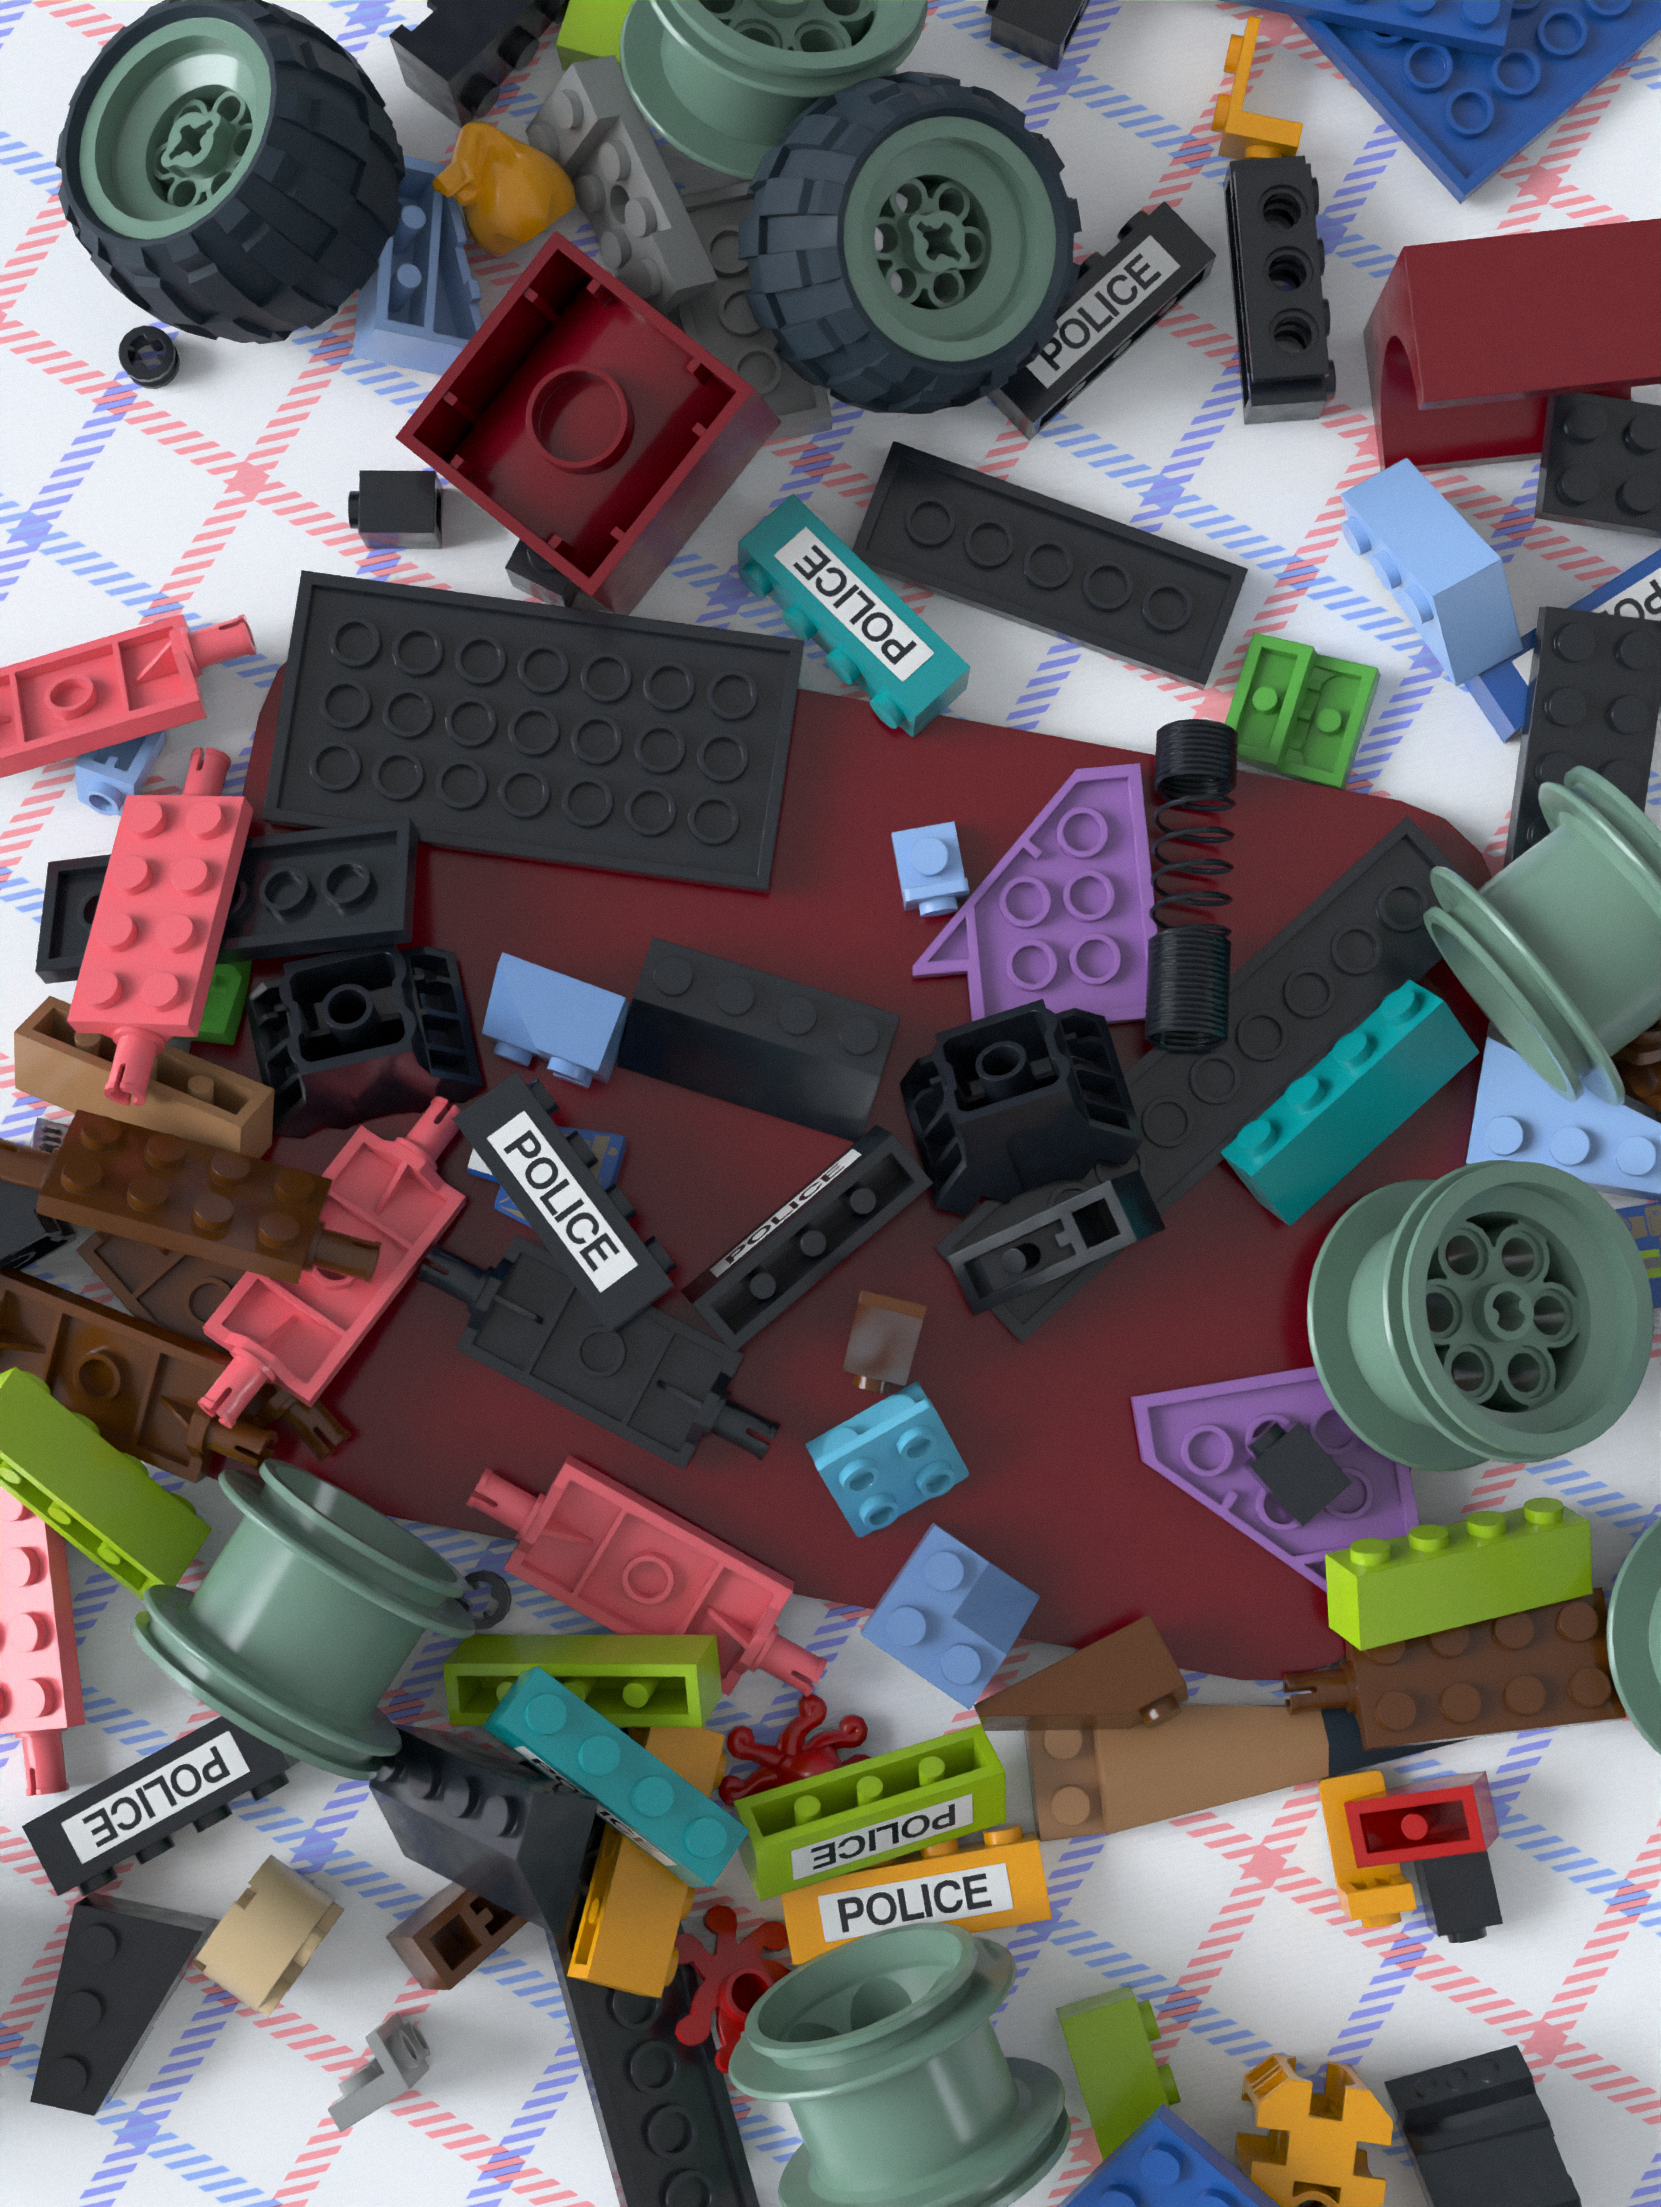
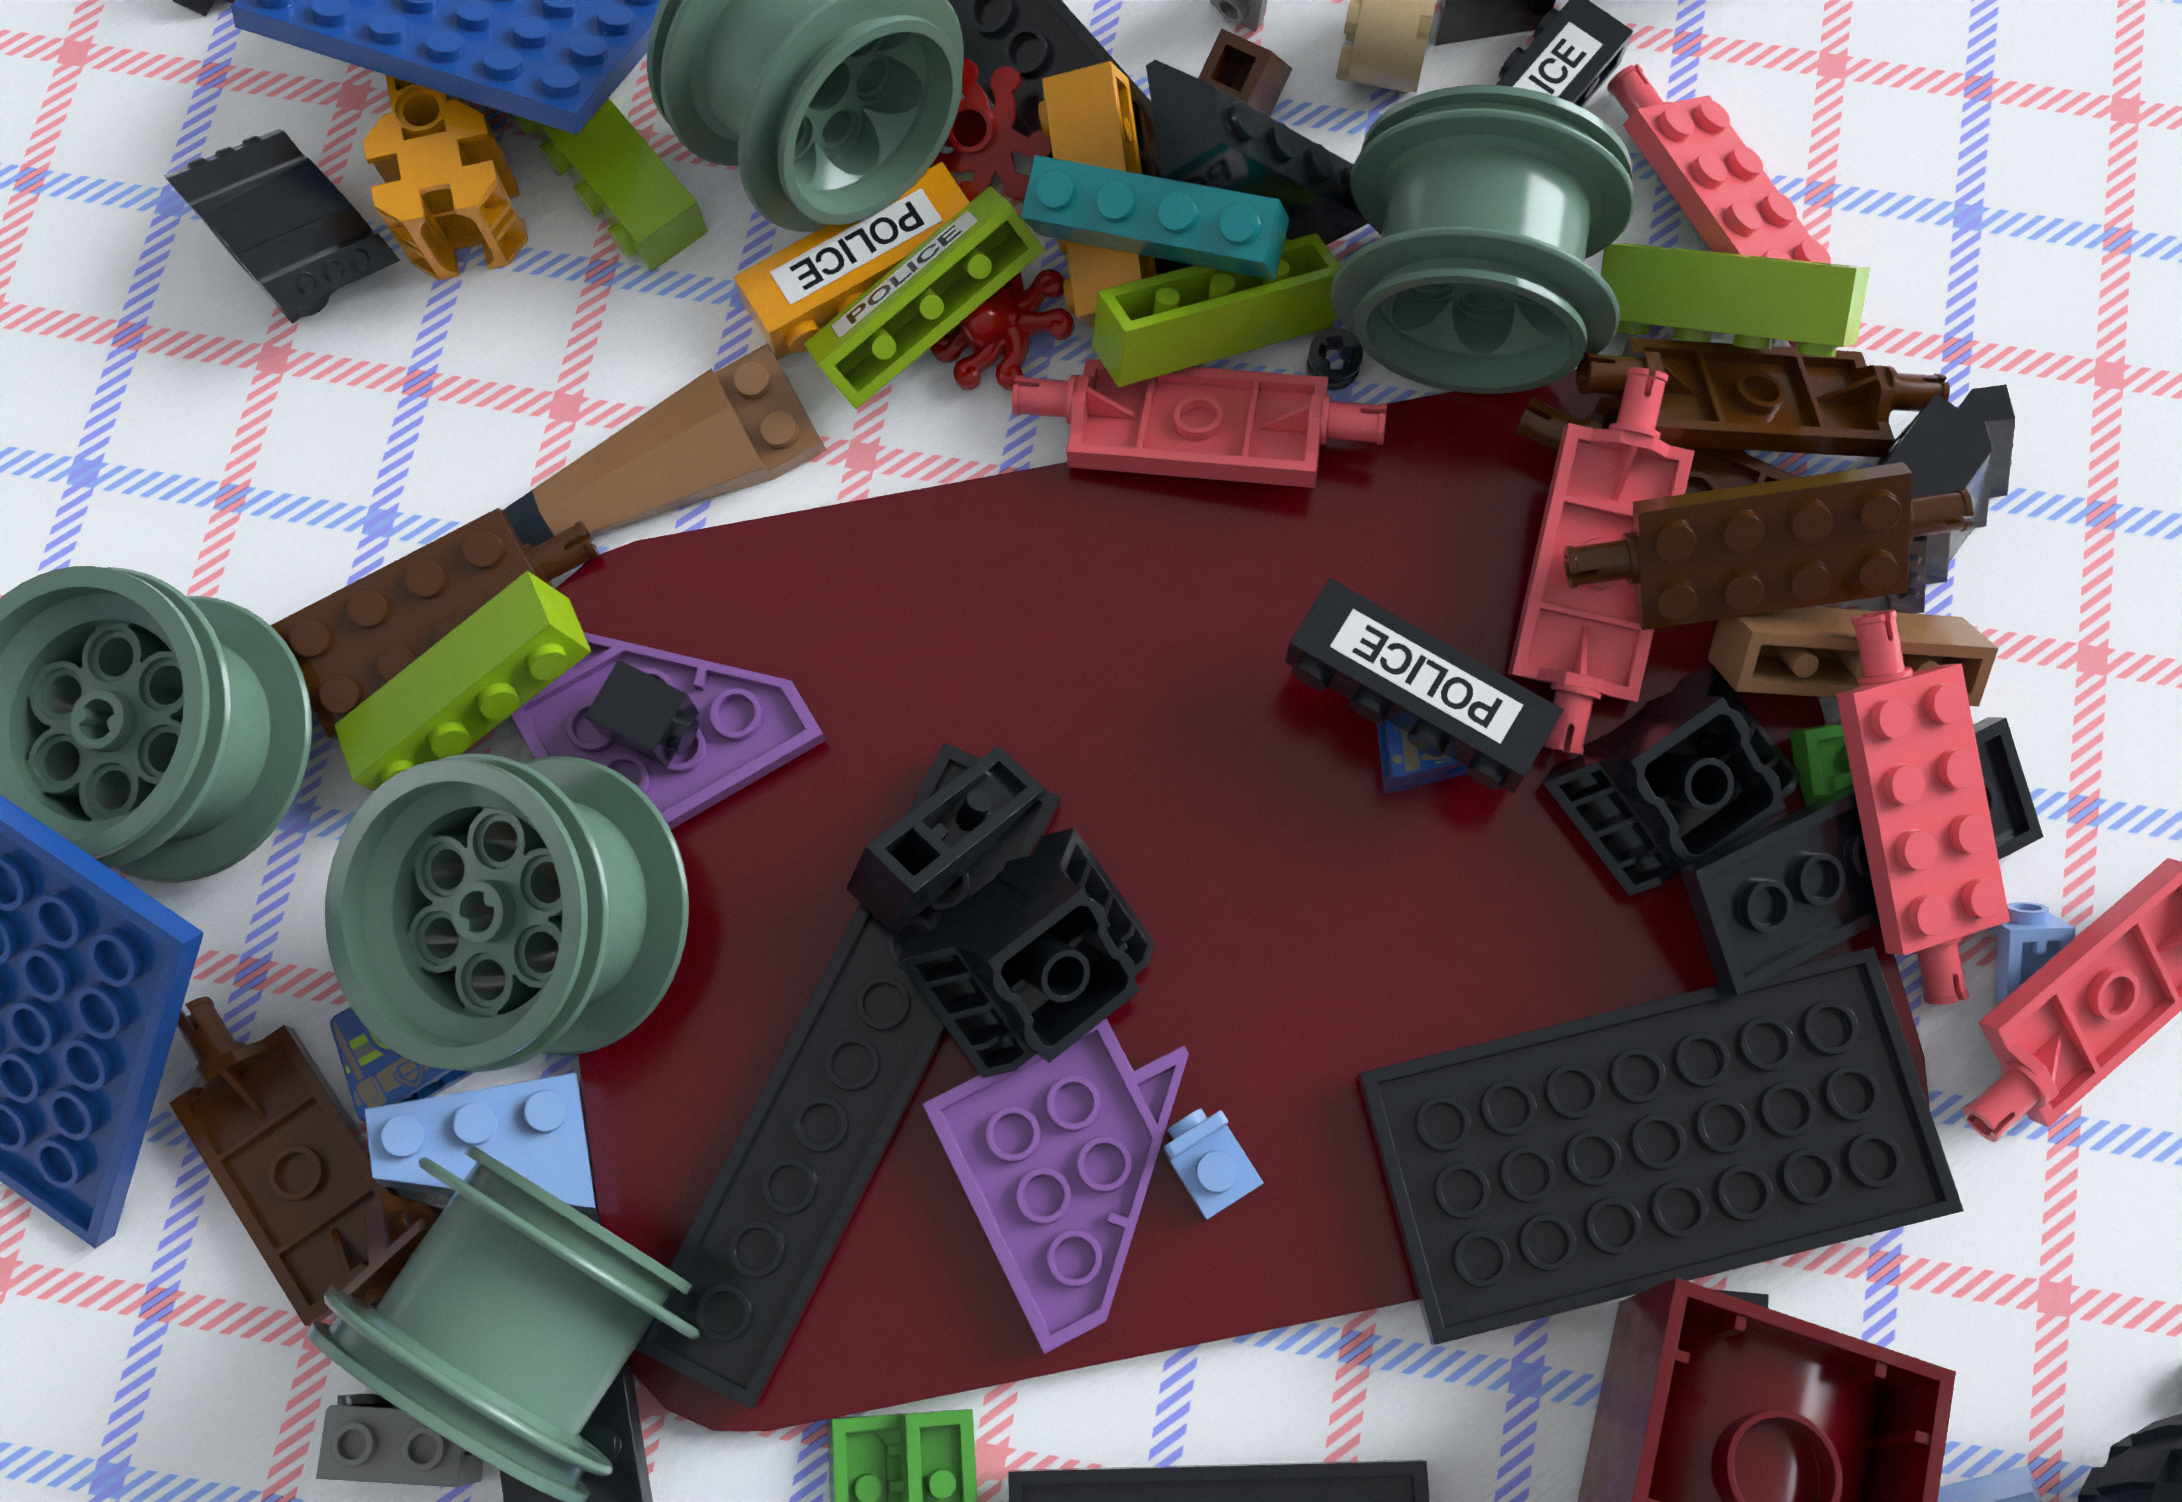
camera: 155 degrees right, 10 degrees down
black brick [348,470,443,549] -> none
black plate [417,1234,781,1470] -> none
medium blue slope [482,952,631,1089] -> none
black slope [617,937,900,1143] -> none
black brick [681,1125,933,1353] -> none
teal brick [738,494,971,738] -> none
medium azure bracket [805,1381,969,1538] -> none
reddish brown slope [842,1290,927,1396] -> none
medium blue slope [860,1522,1041,1710] -> none
reddish brown slope [973,1615,1188,1731] -> none
black piece [1144,719,1238,1051] -> none
teal brick [1220,979,1480,1226] -> none
light orange bracket [1317,1769,1417,1928] -> none
red slope [1344,1771,1499,1868] -> none
black brick [1413,1851,1503,1943] -> none

